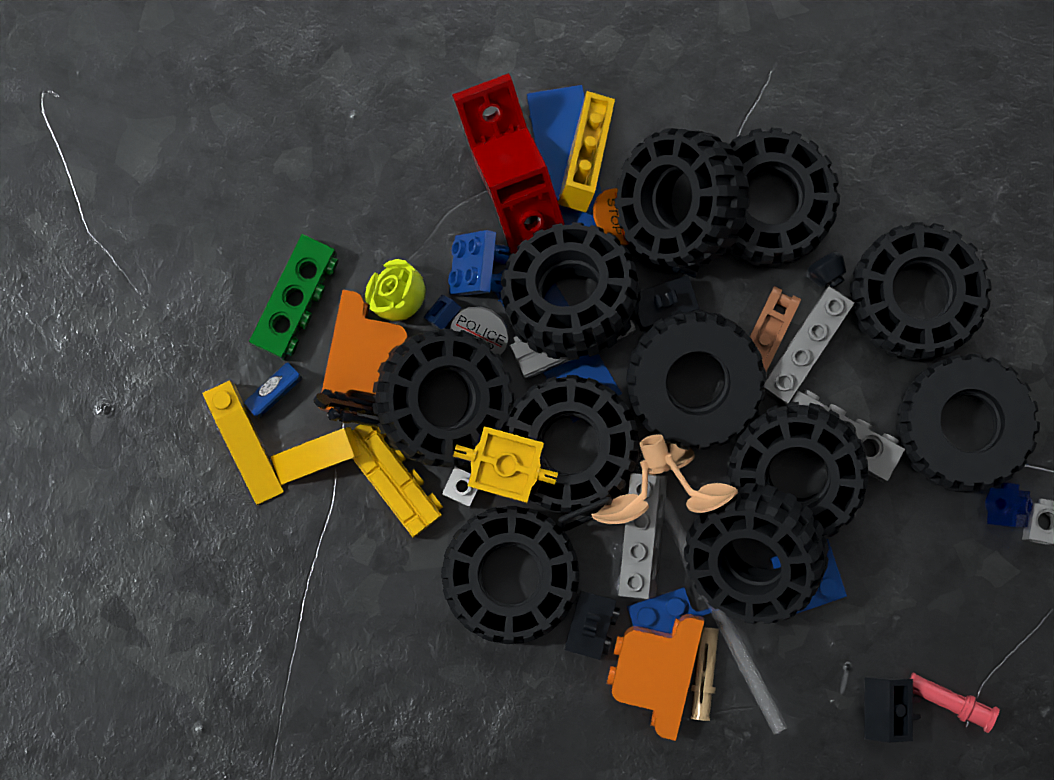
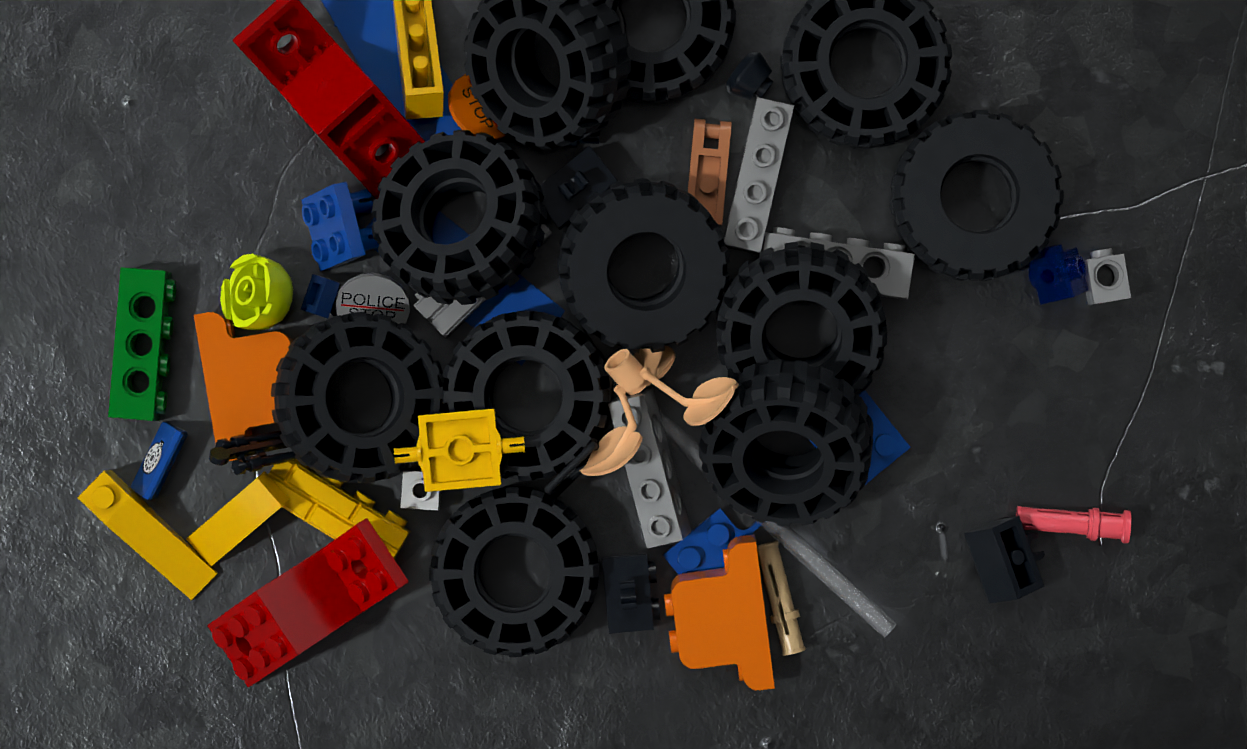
camera: 25 degrees left, 5 degrees up
none -> red bracket [207,518,409,687]

